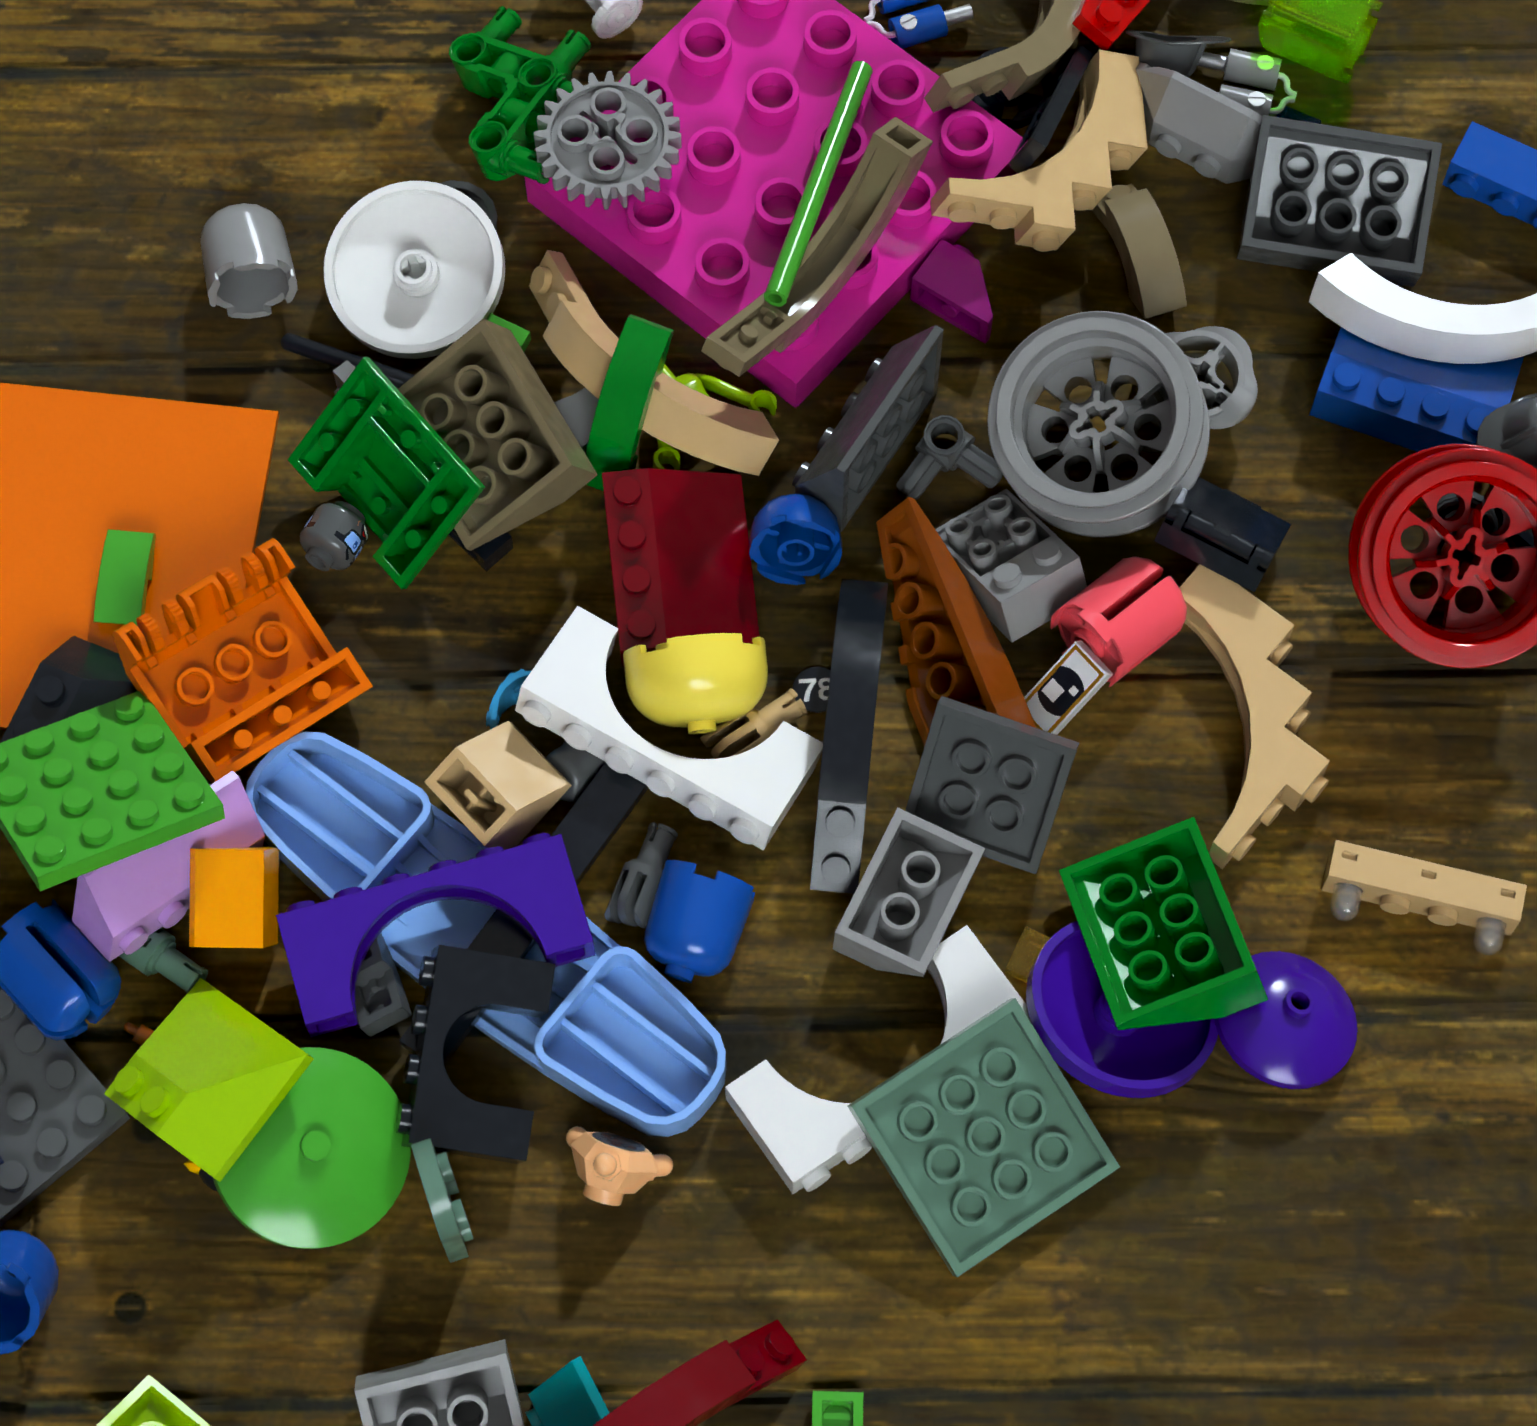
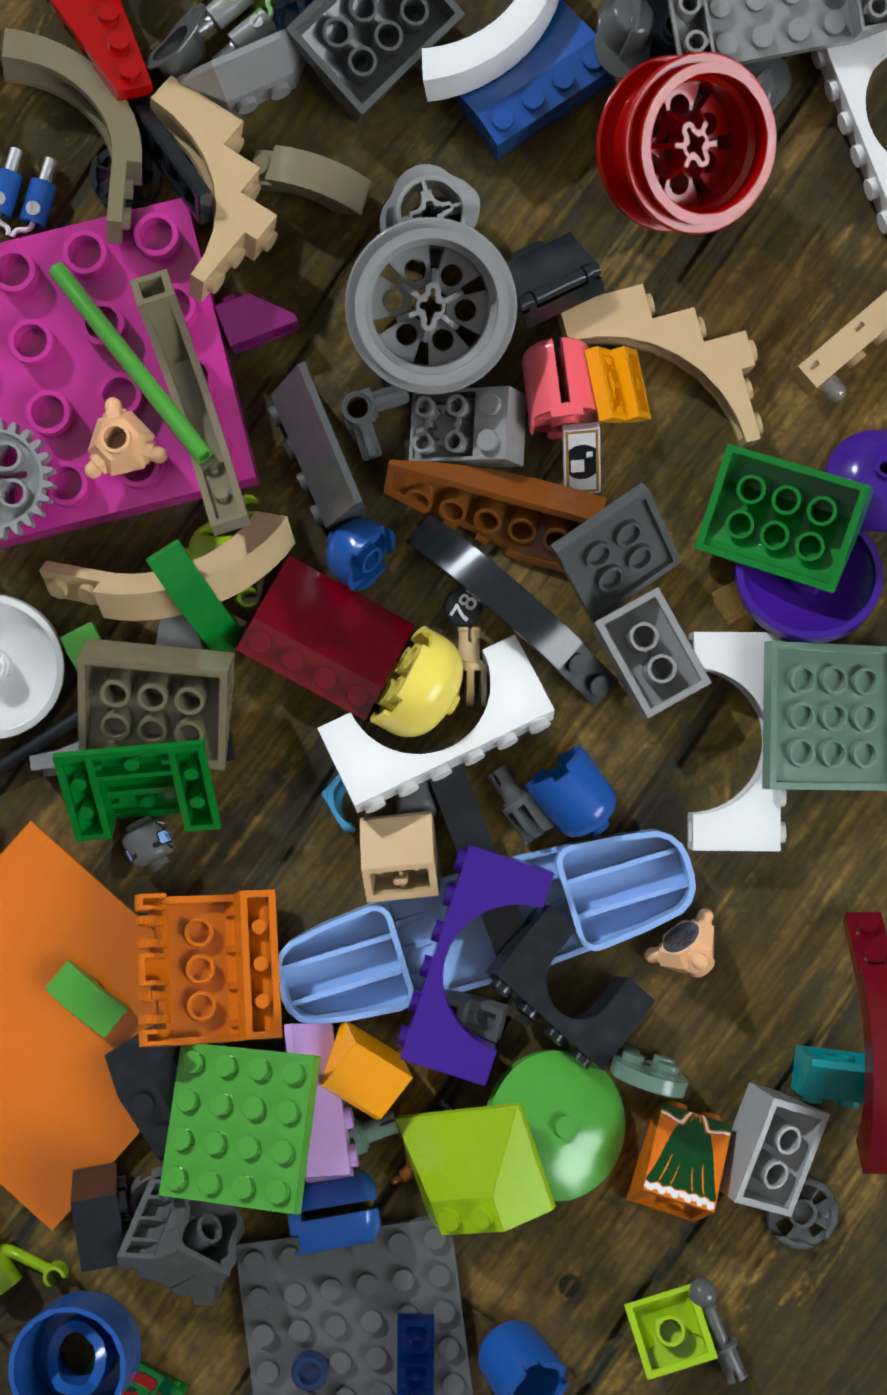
camera: 55 degrees left, 20 degrees up
none -> light nougat rock [84,397,168,479]
none -> light orange slope [584,346,652,423]
none -> slope [626,1101,733,1222]

